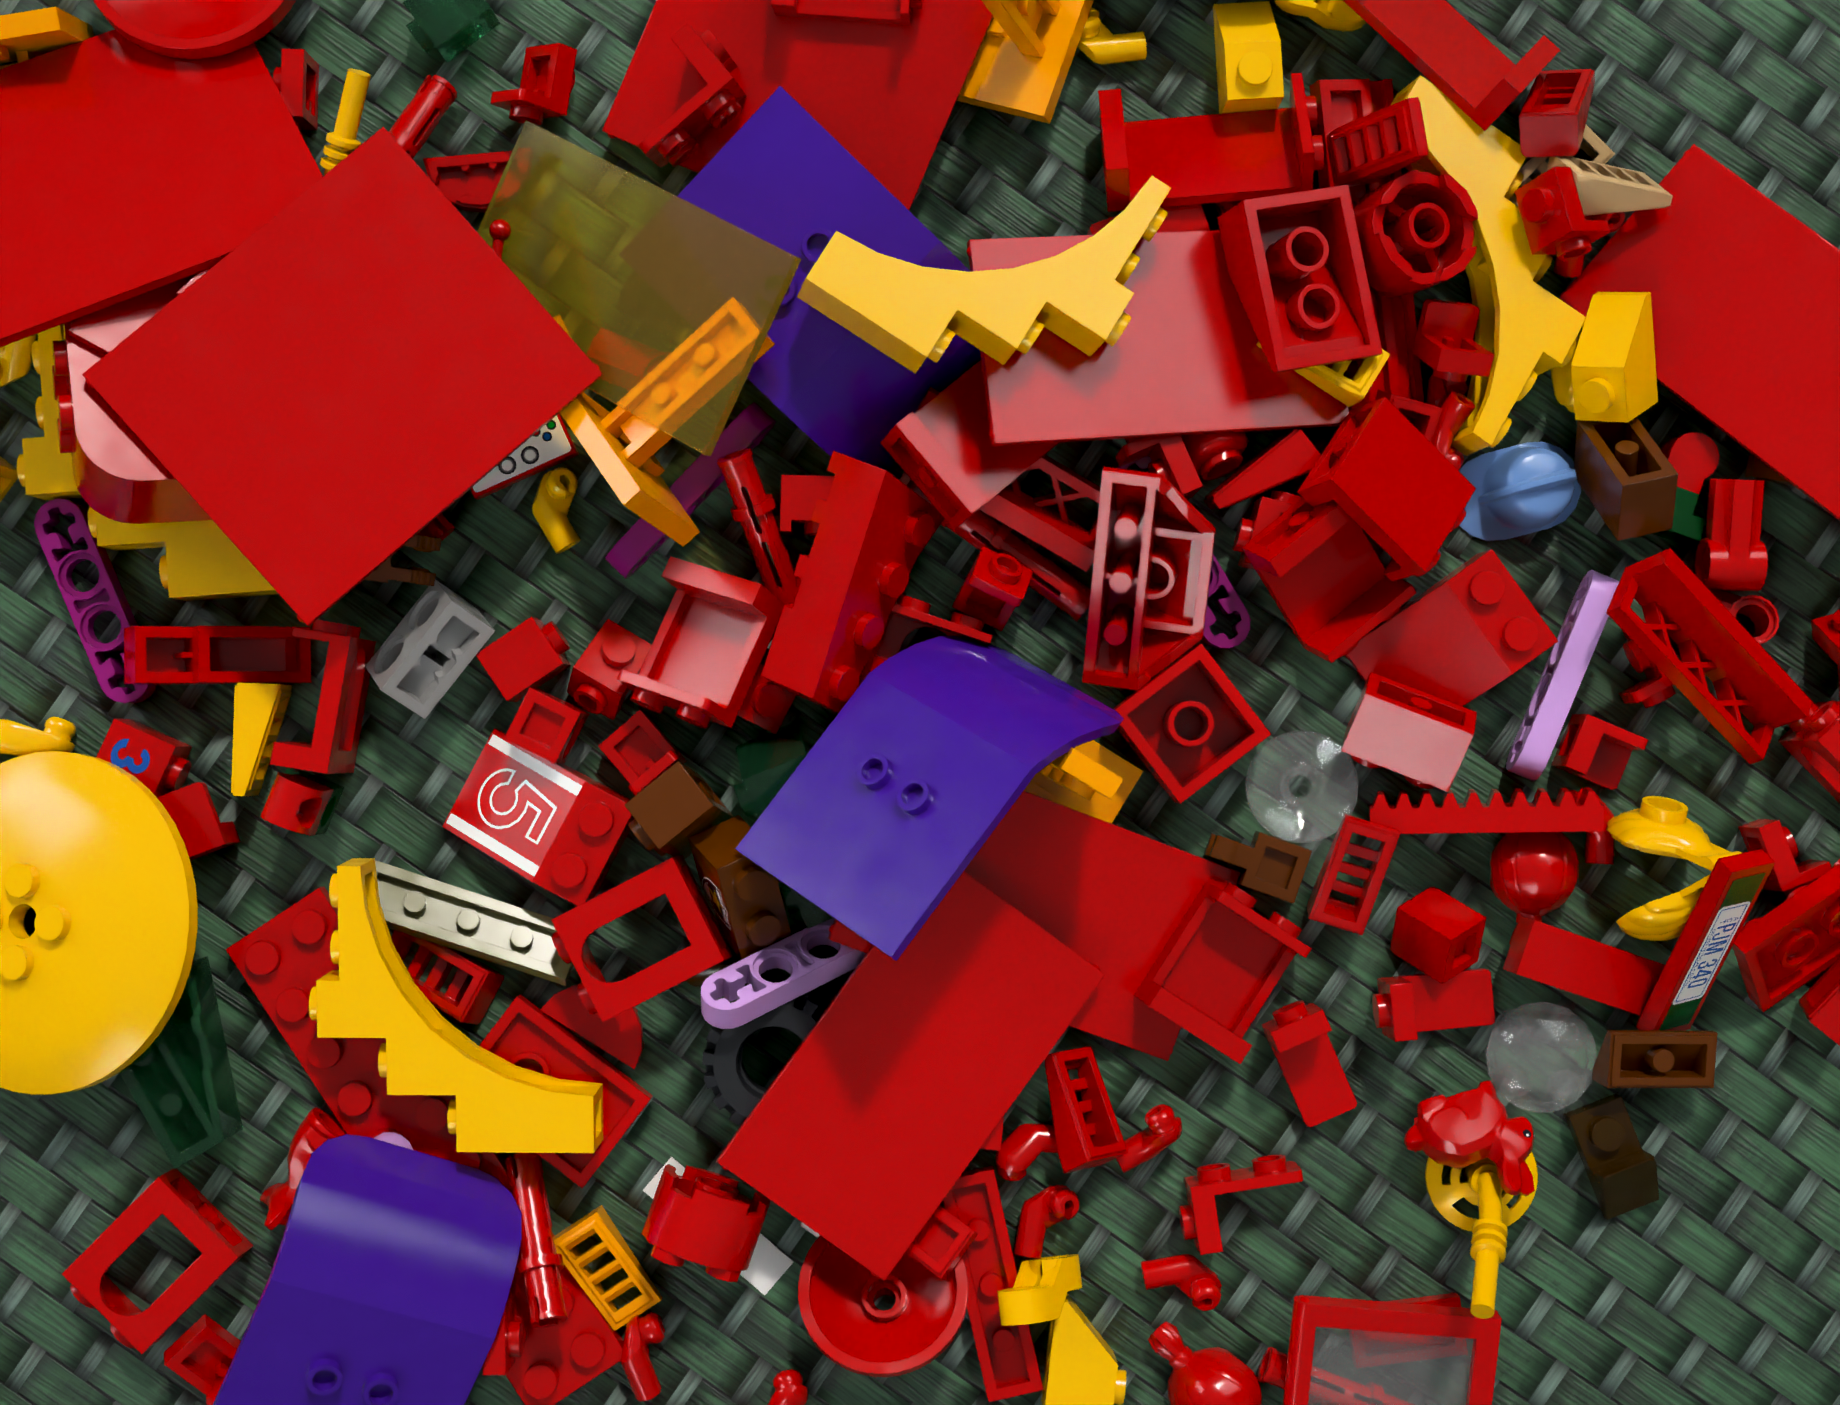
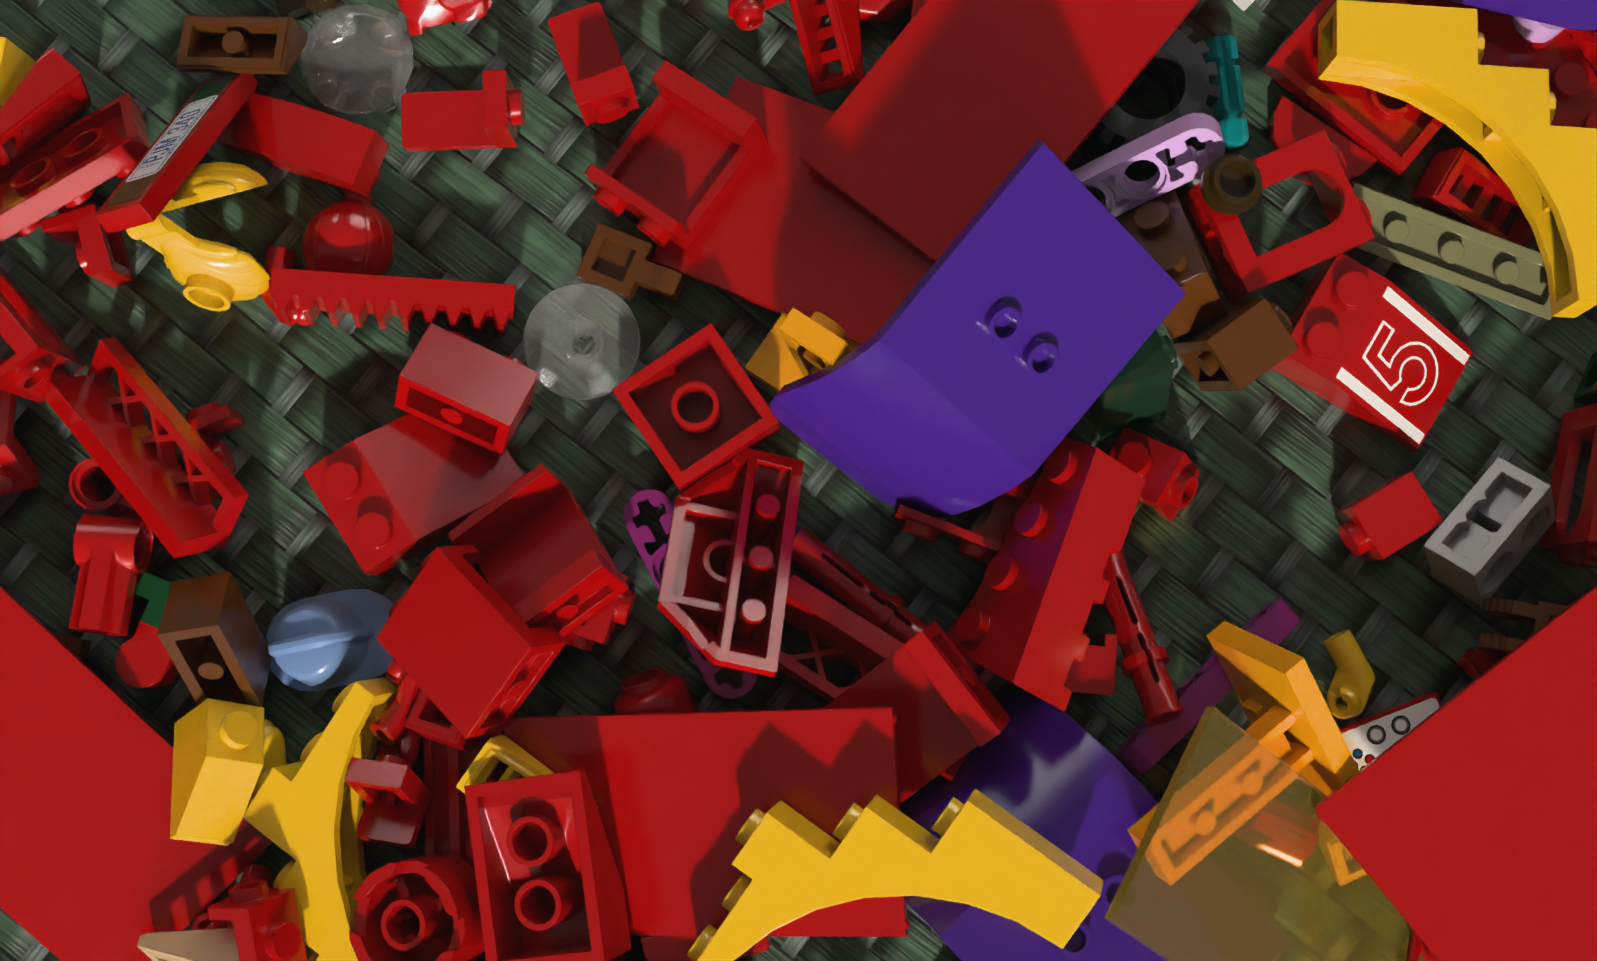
camera: 175 degrees left, 5 degrees down
red brick [504,687,590,764] -> none
red bracket [567,619,652,720] -> none
red bracket [598,709,687,796] -> none
red panel [617,556,785,729] -> none
red bracket [952,546,1033,631] -> none
red bracket [1115,435,1203,499] -> none
red slope [1204,429,1321,509] -> none
red slope [1307,814,1400,935] -> none
red panel [1390,887,1486,984] -> none
lavender beam [1506,569,1619,781] -> none
red panel [1551,714,1648,790] -> none
none -> dark brown plate [1200,154,1263,216]
none -> teal axle [1204,35,1249,149]

